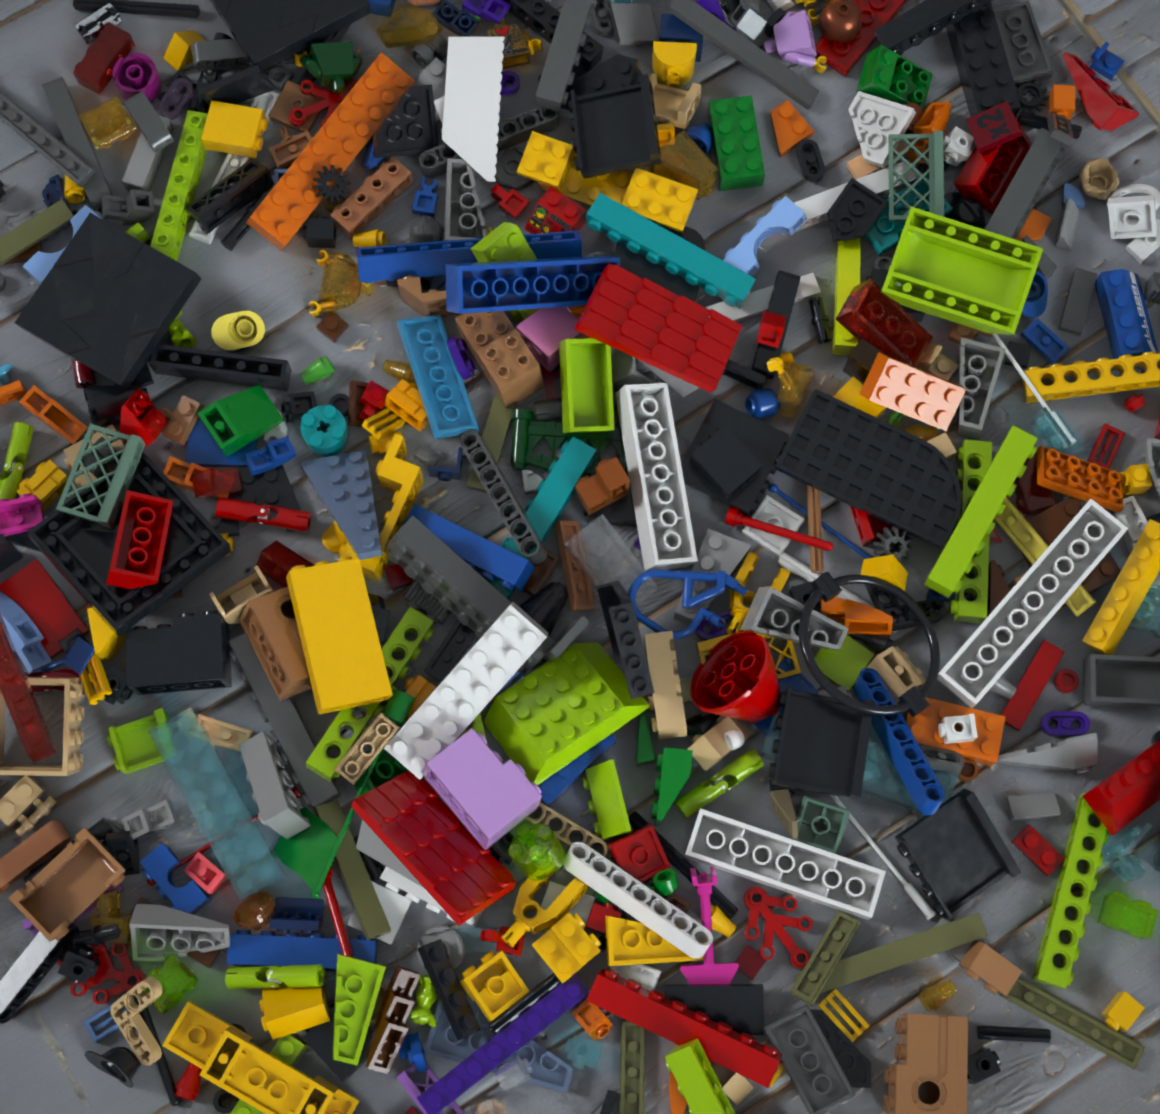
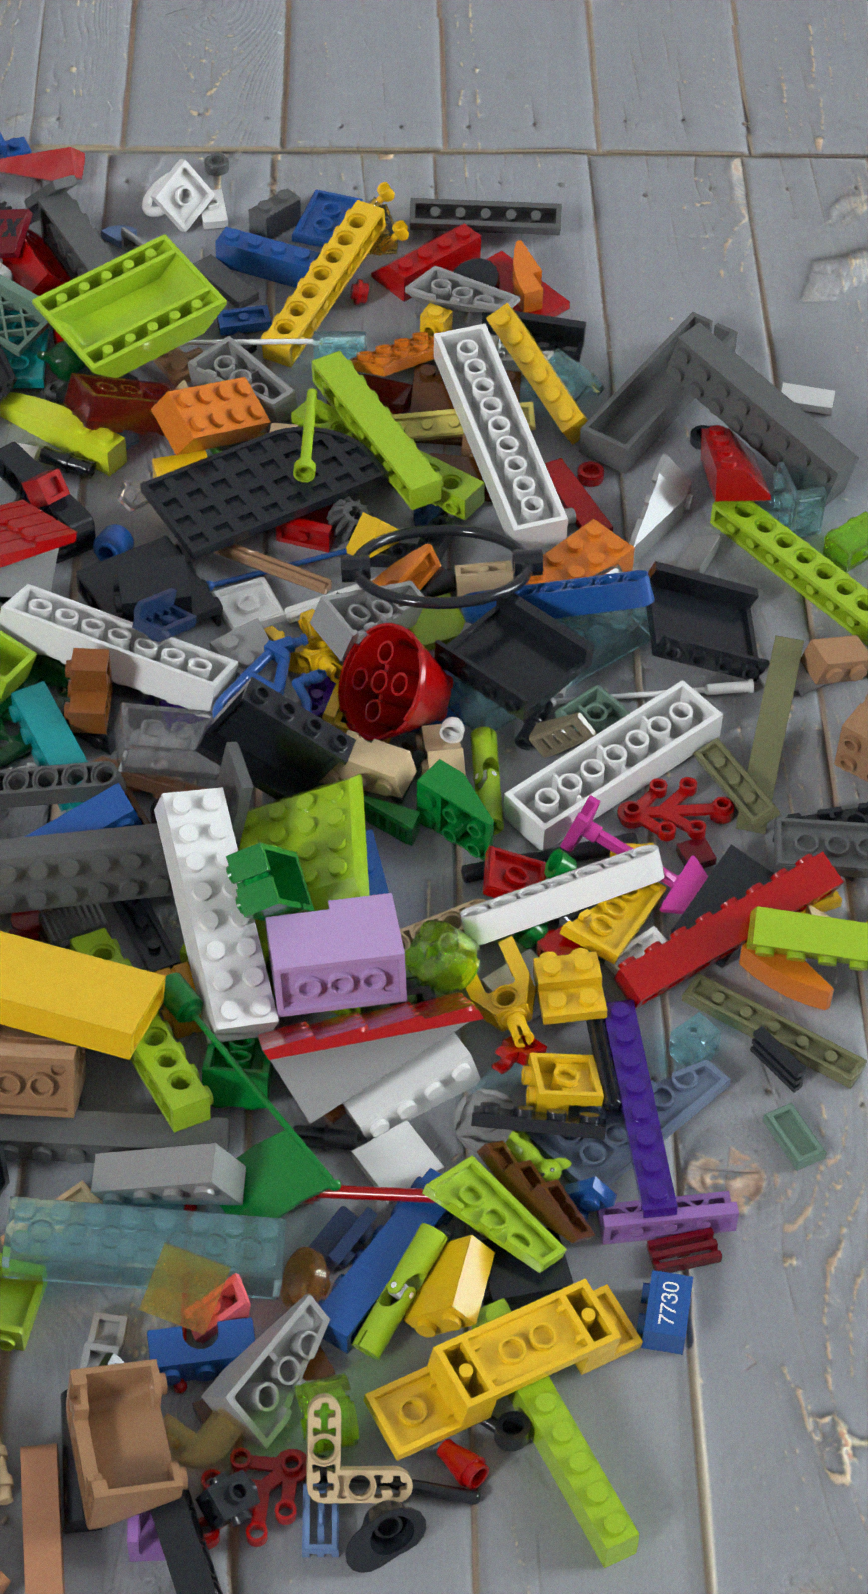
camera: 60 degrees left, 25 degrees down
black axle [74,924,122,947] -> none
olive tile [314,800,391,941] -> none
tan tile [334,712,400,785] -> none
clear brick [494,1056,533,1091] -> none
orange bracket [571,999,613,1041] -> none
lime slope [582,759,631,842] -> none
red piece [725,507,833,551] -> none
clear yellow torso [767,352,815,417] -> none
yellow tile [817,988,870,1043] -> none
dark brown brick [843,338,884,385] -> none
clear yellow cone [919,980,957,1011] -> none
white brick [938,714,978,744] -> none
red plate [1011,824,1065,877] -> none
dark purple plate [1041,711,1090,736] -> none
orange brick [1048,84,1075,120] -> none
tan hair [1079,158,1119,200] -> none
red tile [1087,423,1125,469] -> none
none -> dark blue bracket [132,588,197,642]
none -> clear yellow plate [139,1242,230,1335]
none -> green piece [226,842,315,921]
none -> lime piece [293,388,318,483]

